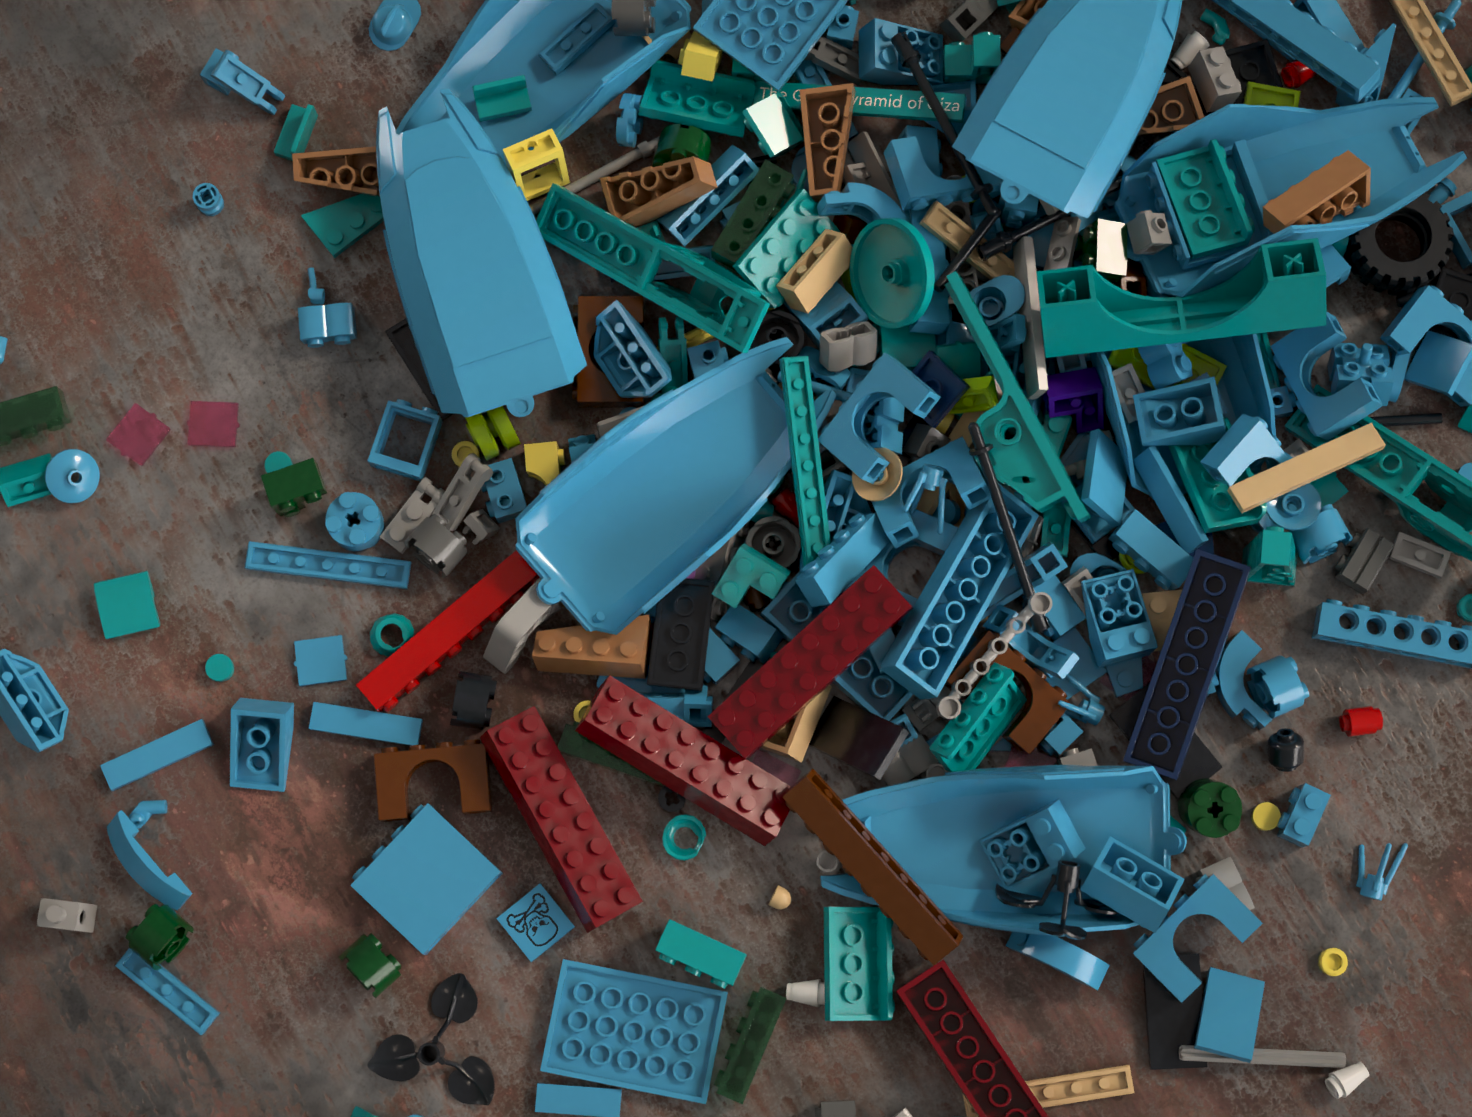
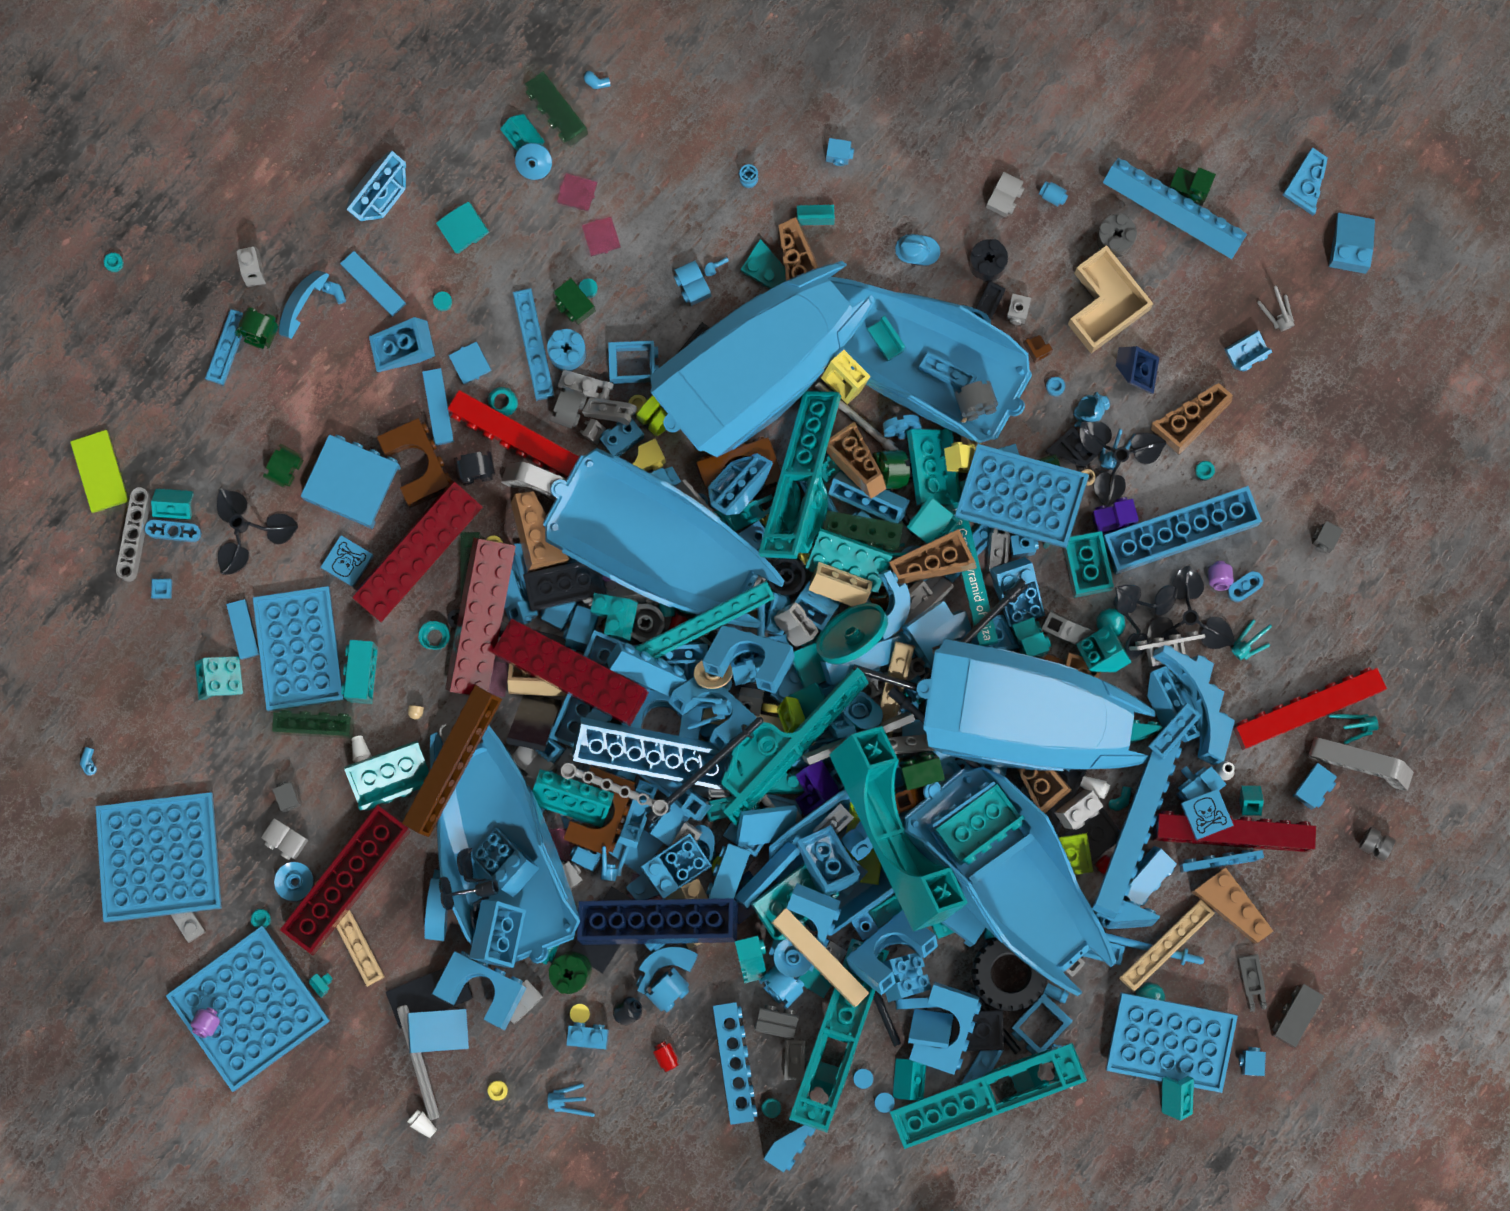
camera: 70 degrees right, 0 degrees up
dark azure hinge [210,52,285,115] -> none
dark blue tile [912,350,970,428] -> none
light grey brick [1126,210,1172,255] -> none
medium nougat wedge [1263,150,1371,234] -> none

